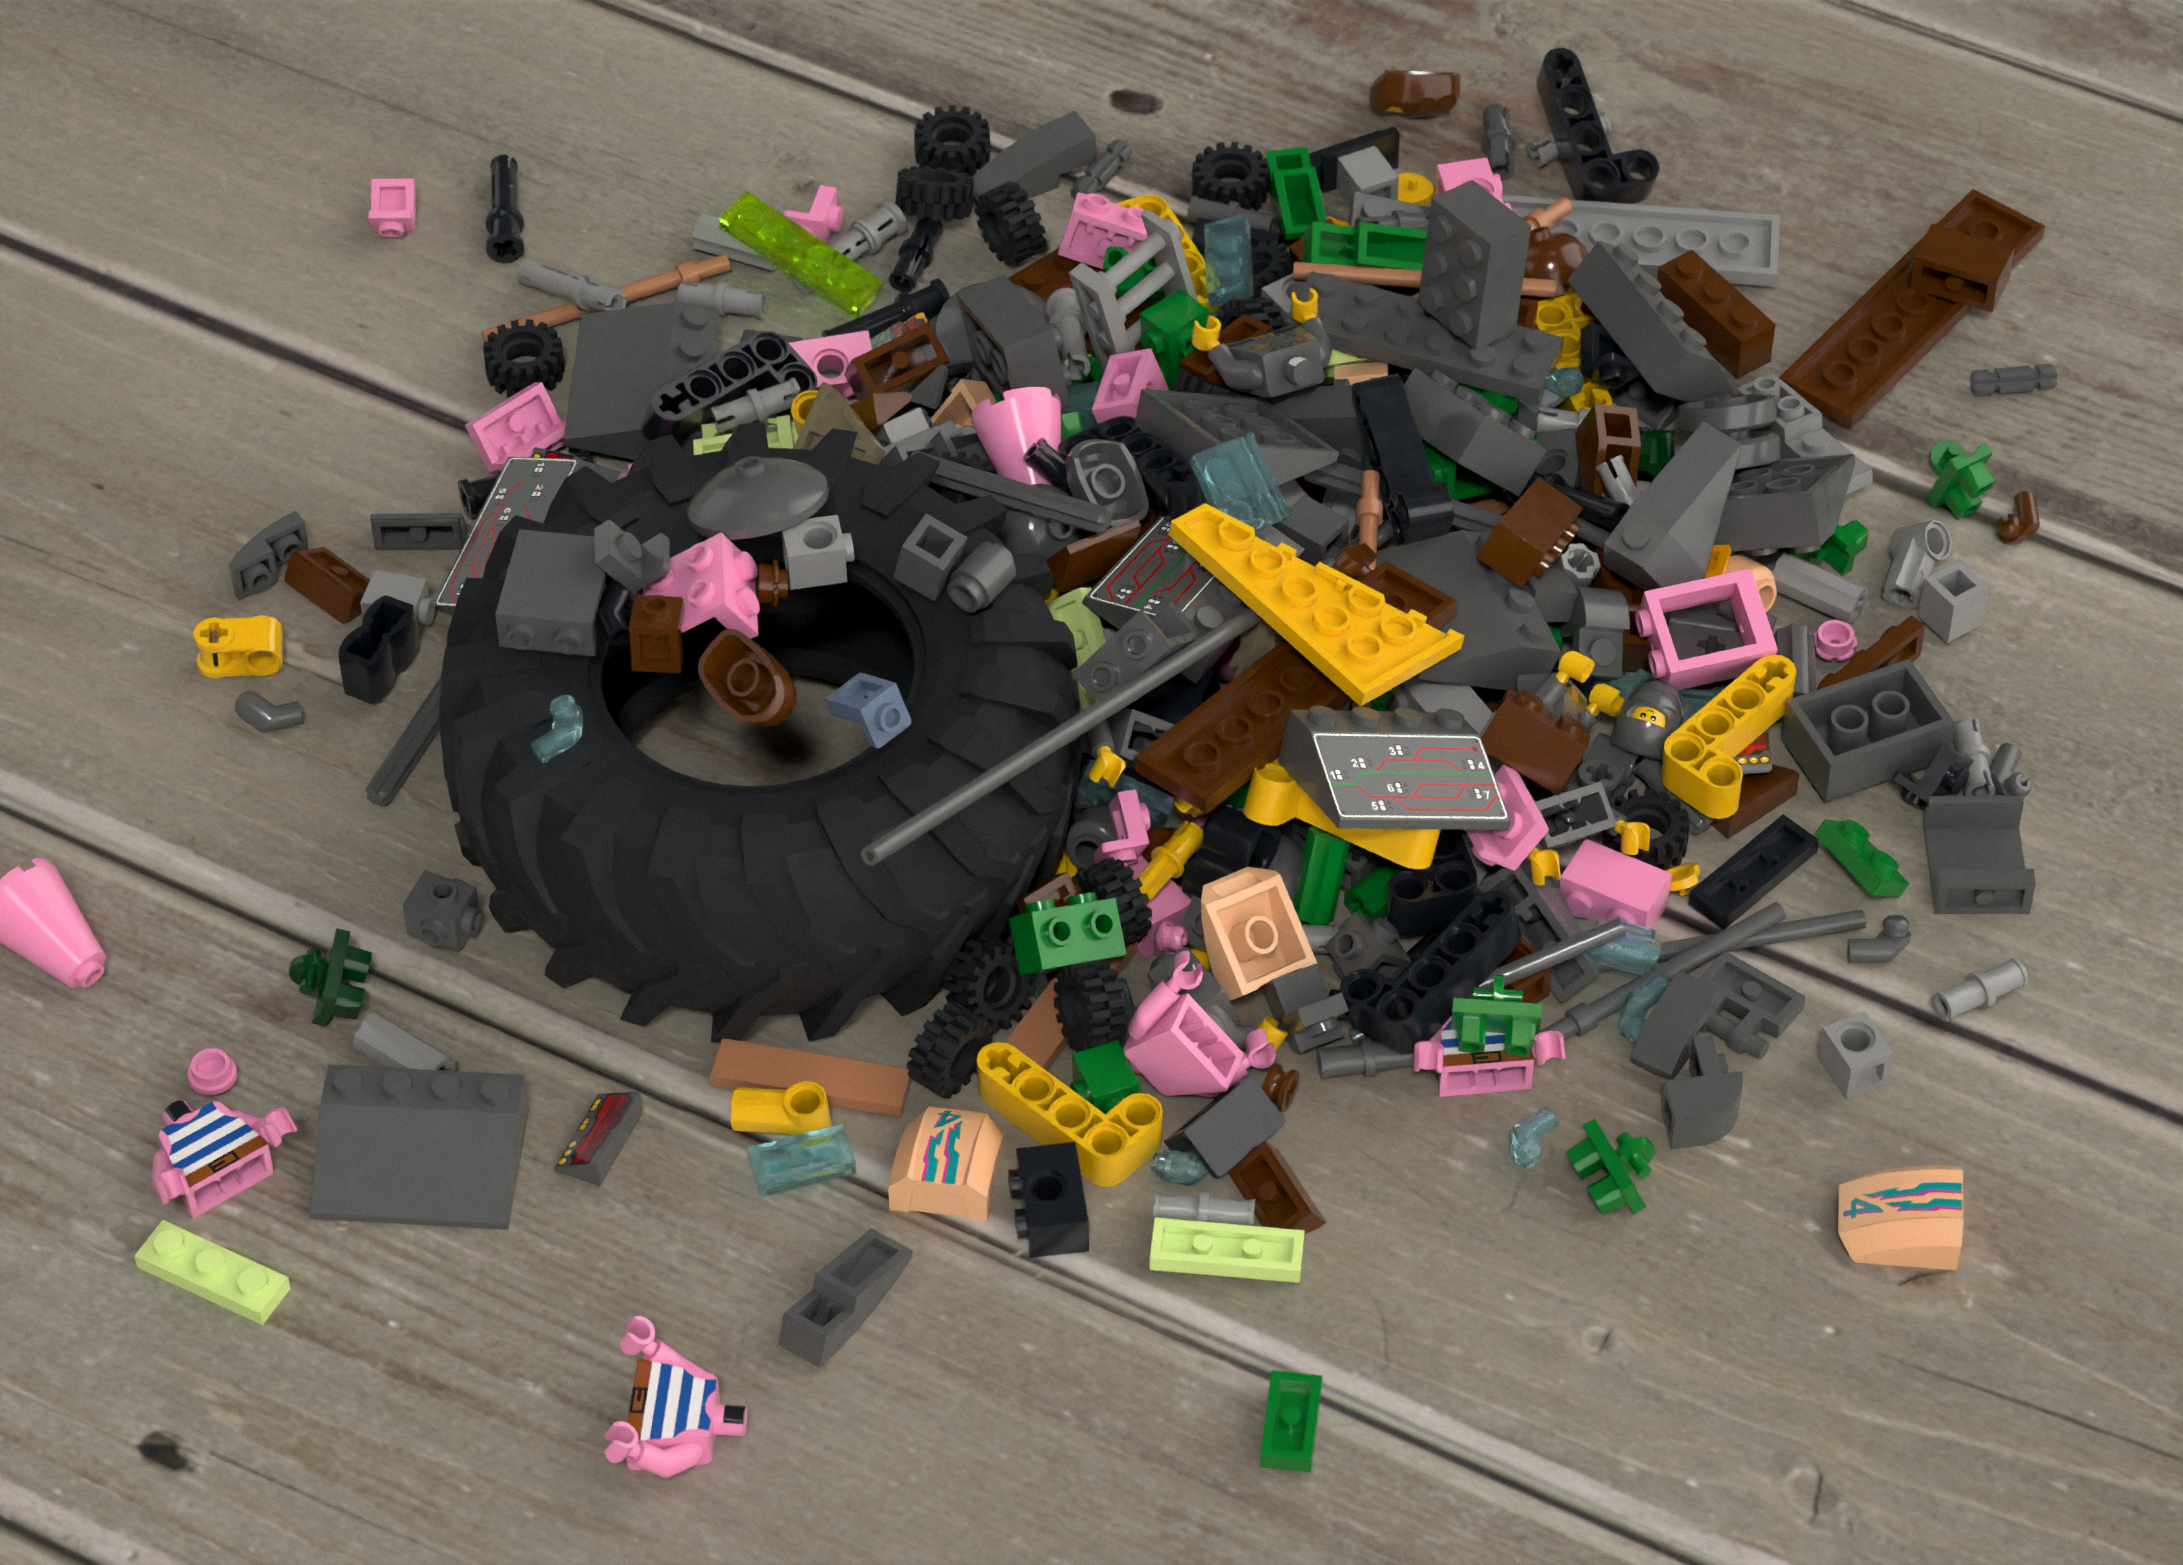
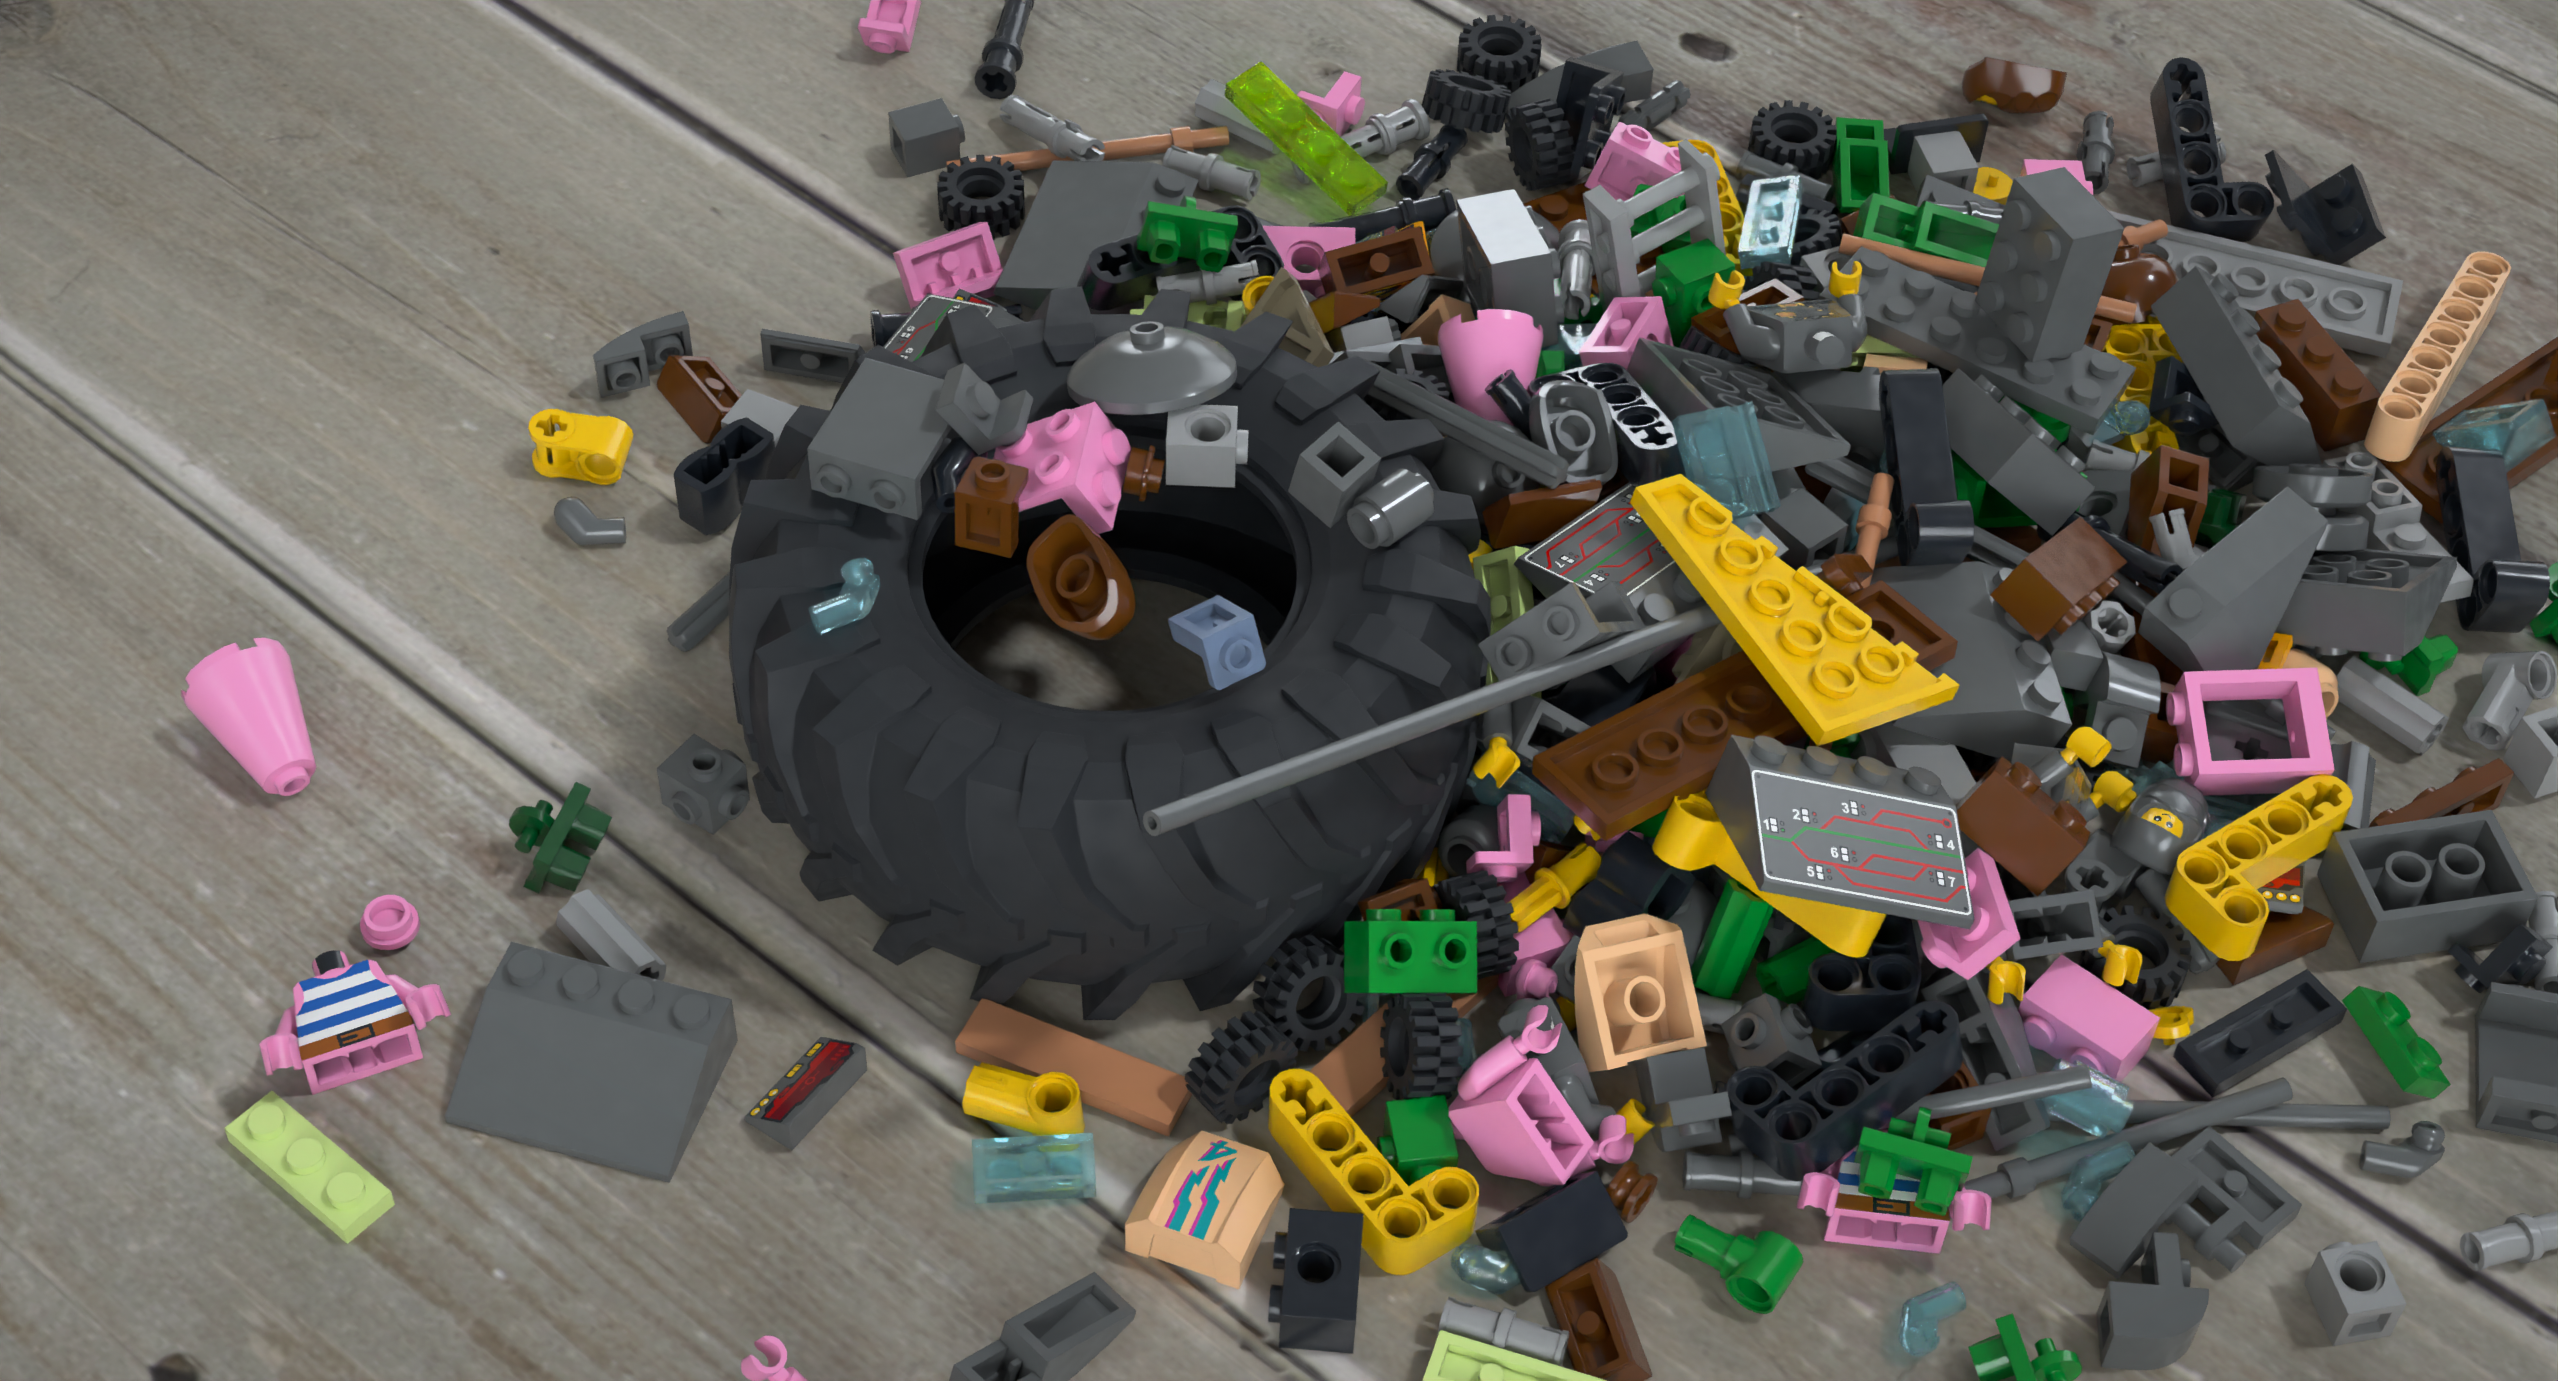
camera: 10 degrees right, 0 degrees up
bright pink plate [1814,620,1858,662] -> none
none -> dark grey brick [888,98,965,178]
none -> green hips [1137,196,1238,273]
none -> black bracket [1556,57,1627,180]
none -> green pin [1674,1214,1803,1314]
none -> black bracket [2265,150,2386,265]
none -> light nougat beam [2364,252,2511,462]
none -> clear light blue slope [2433,399,2556,473]
none -> black beam [2436,446,2550,633]

